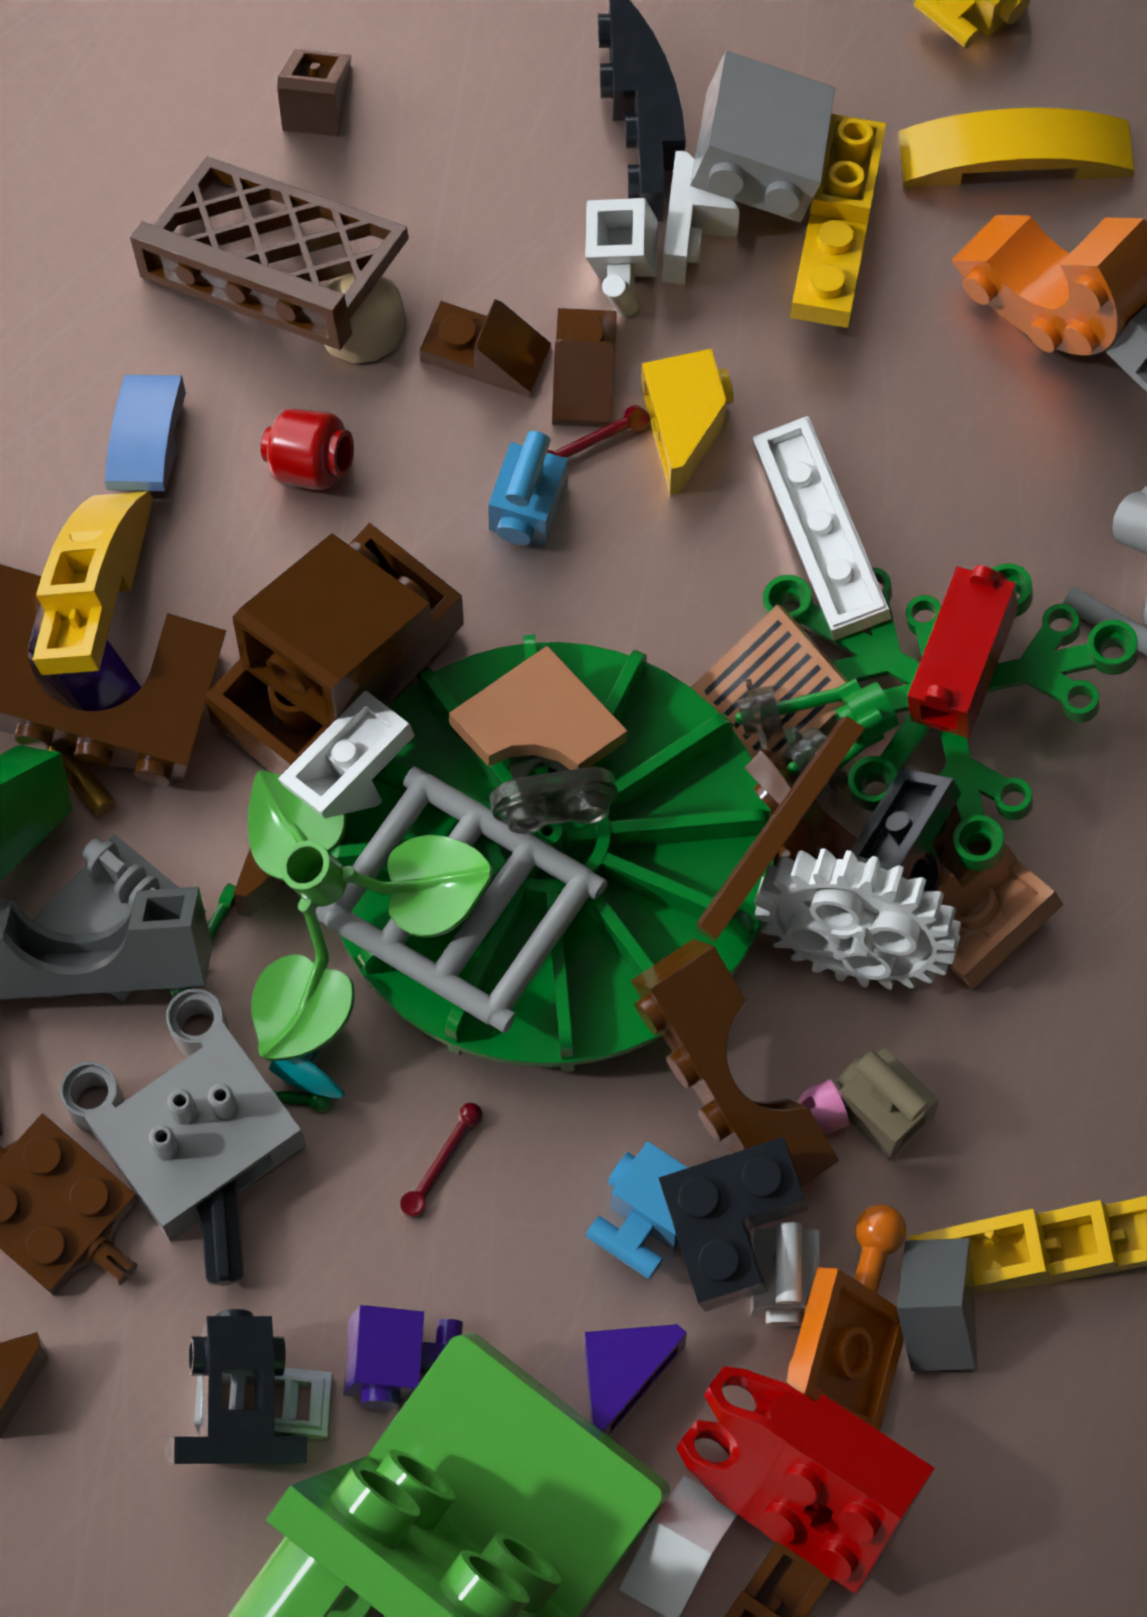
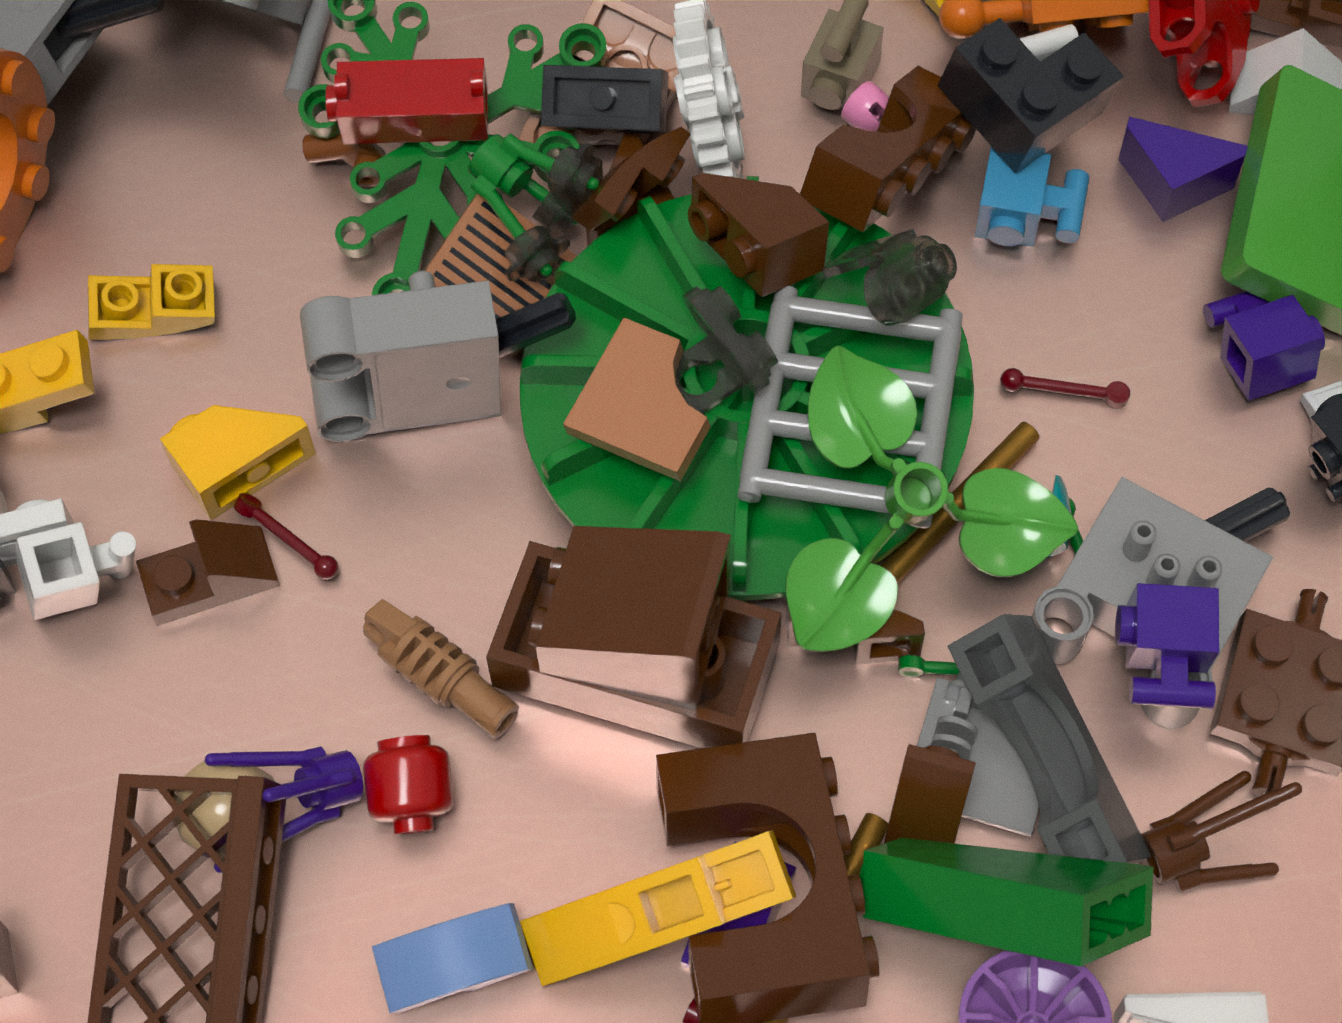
camera: 110 degrees left, 5 degrees down
white slope [278,690,415,819] -> none
reddish brown slope [419,299,551,398] -> none
dark azure brick [488,431,568,546] -> none
reddish brown tile [695,715,865,943] -> none
white tile [753,416,891,641] -> none
none -> yellow slope [87,264,215,340]
none -> dark purple plant [205,746,363,873]
none -> light grey piece [300,270,576,442]
none -> medium nougat hinge [363,599,519,739]
none -> reddish brown slope [688,173,829,297]
none -> clear smoke bracket [822,229,957,326]
none -> pearl gold bar [880,422,1040,584]
none -> reddish brown slope [884,744,976,843]
none -> dark purple brick [1115,583,1219,709]

